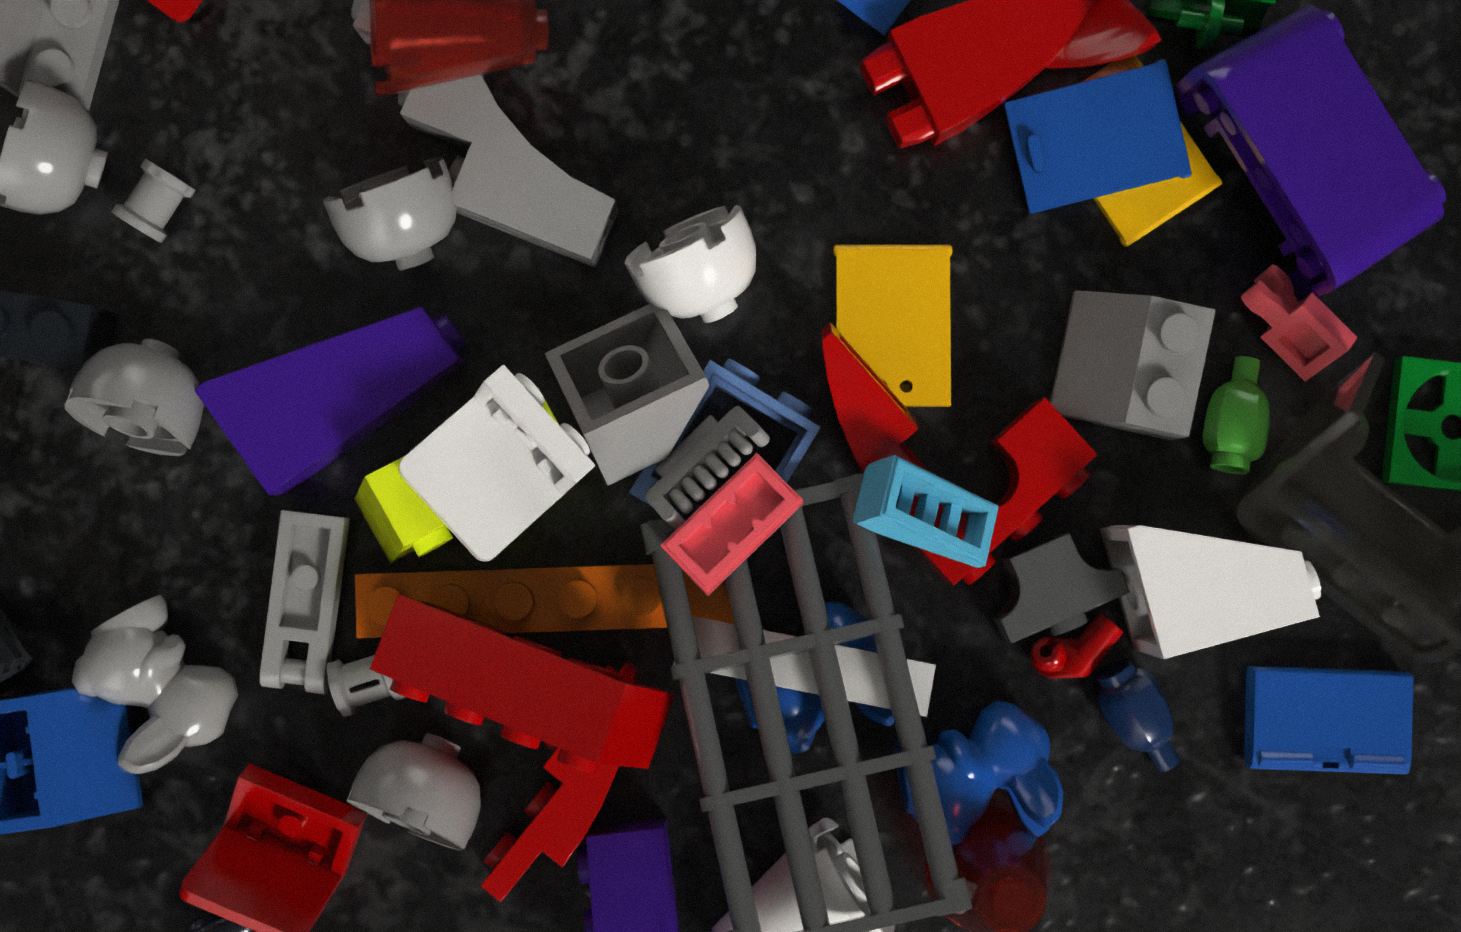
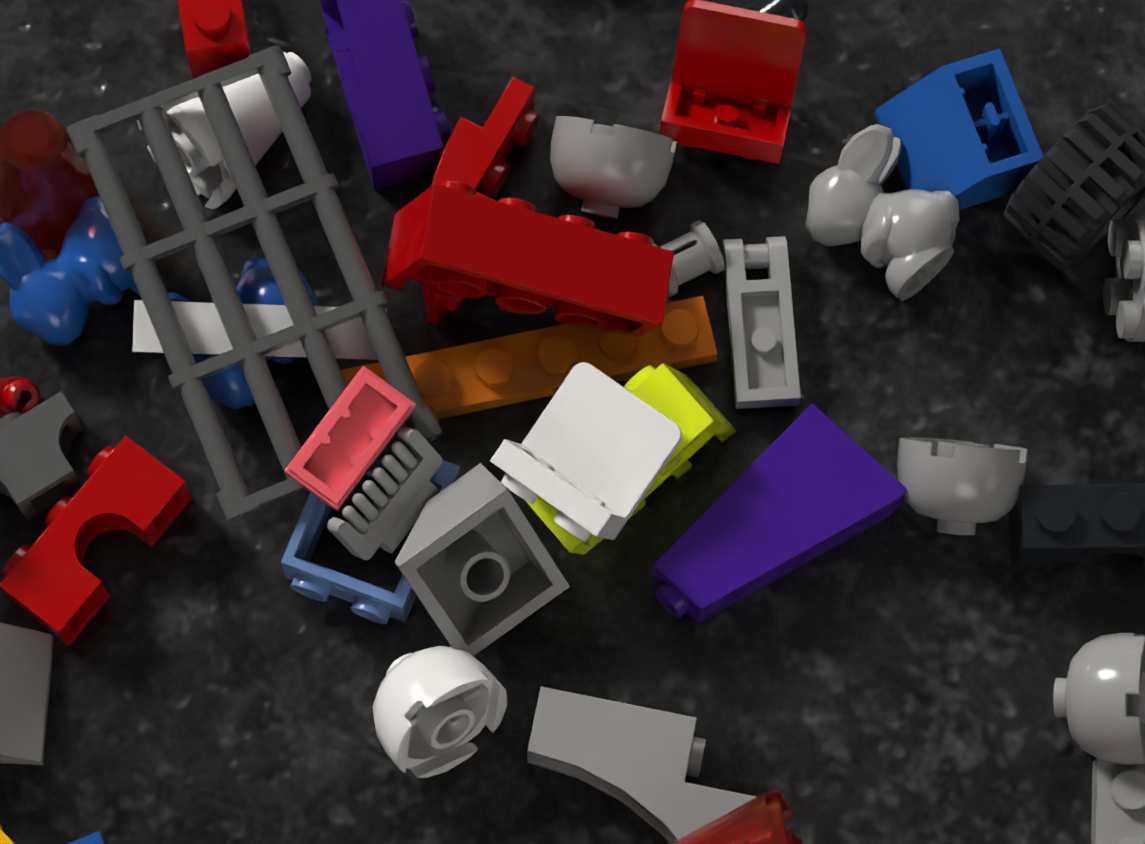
camera: 170 degrees right, 15 degrees down
light grey bush [111,158,196,243] -> none
light grey cylinder [323,157,457,270] -> none
red slope [821,322,930,517] -> none
yellow container [833,245,953,407] -> none
medium azure slope [853,455,999,568] -> none

